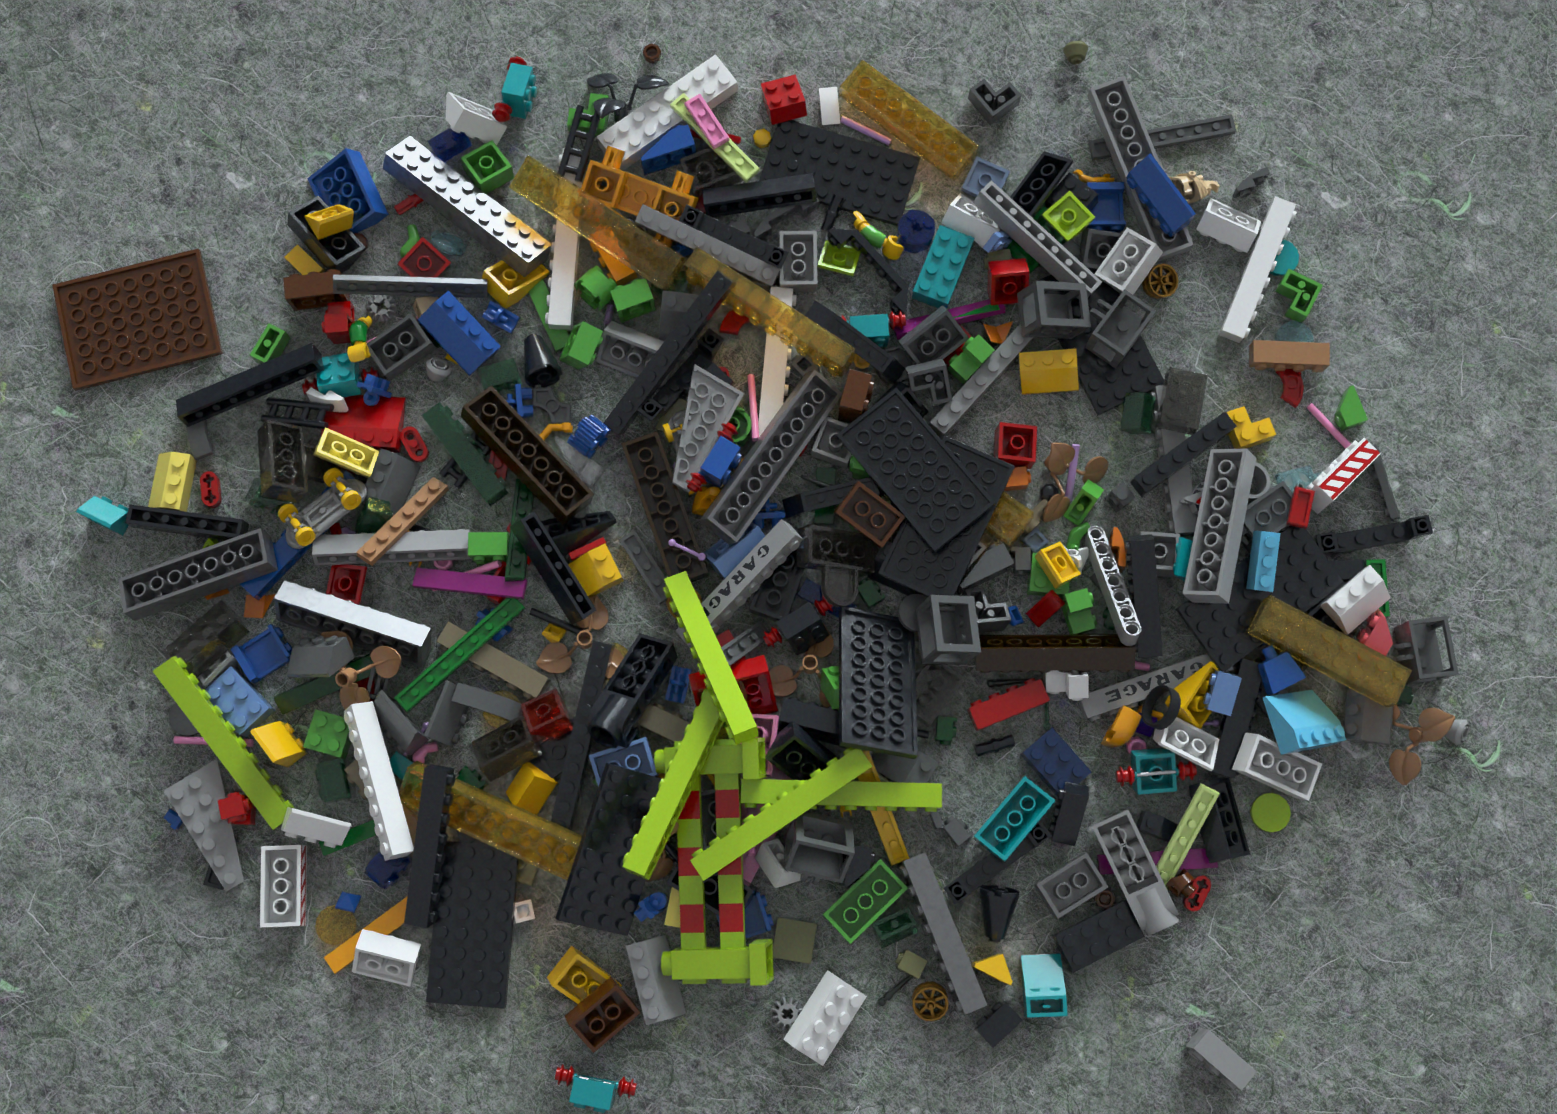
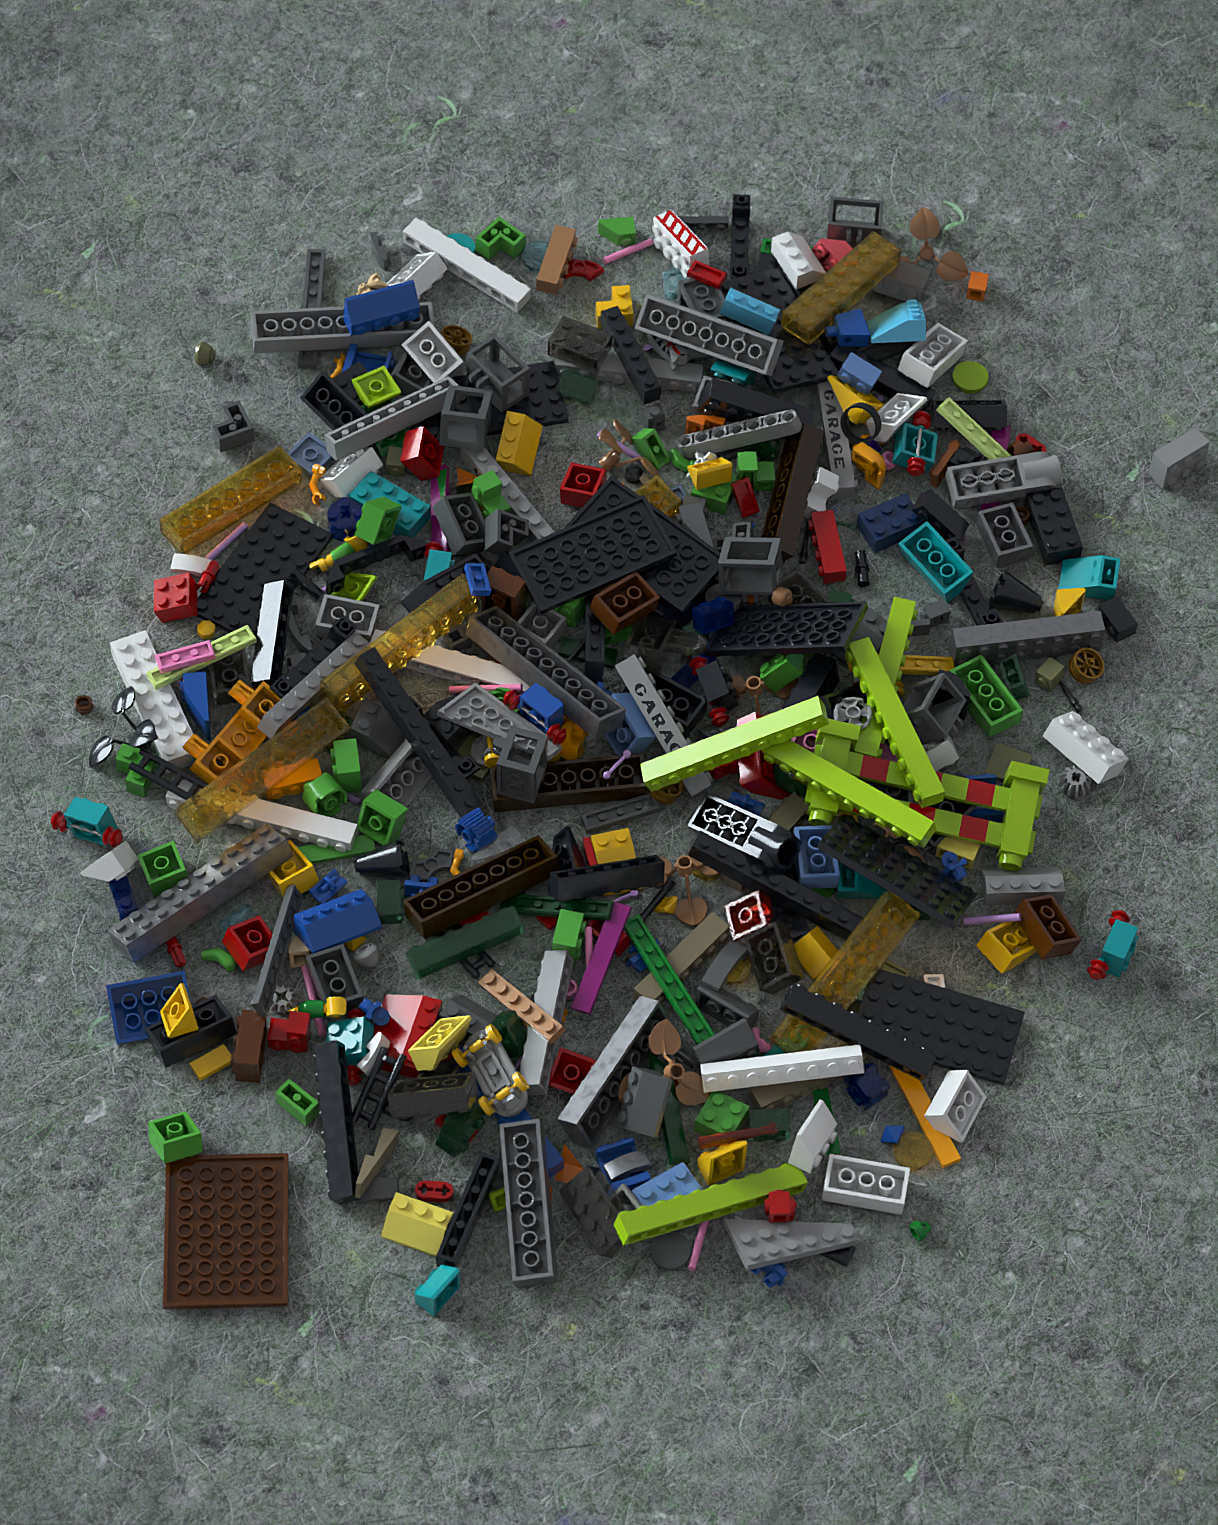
camera: 80 degrees left, 20 degrees down
red plate [400,426,429,463] -> none
medium blue plate [983,231,1012,253] -> none
none -> bright green brick [148,1111,202,1164]
none -> red axle [196,560,220,593]
none -> light orange arm [309,464,326,506]
none -> bright green brick [355,496,402,545]
none -> dark tan slope [355,1127,399,1198]
none -> blue plate [464,563,491,596]
none -> dark grey piece [493,726,548,804]
none -> flat silver slope [603,1150,650,1182]
none -> clear blue brick [692,597,735,635]
none -> clear red piece [698,1122,777,1149]
none -> medium nougat piece [772,587,793,606]
none -> light grey piece [833,697,872,731]
none -> green tile [909,1220,931,1242]
none -> dark orange hinge [929,440,960,487]
none -> lavender bar [964,913,1021,925]
none -> orange brick [966,271,989,302]

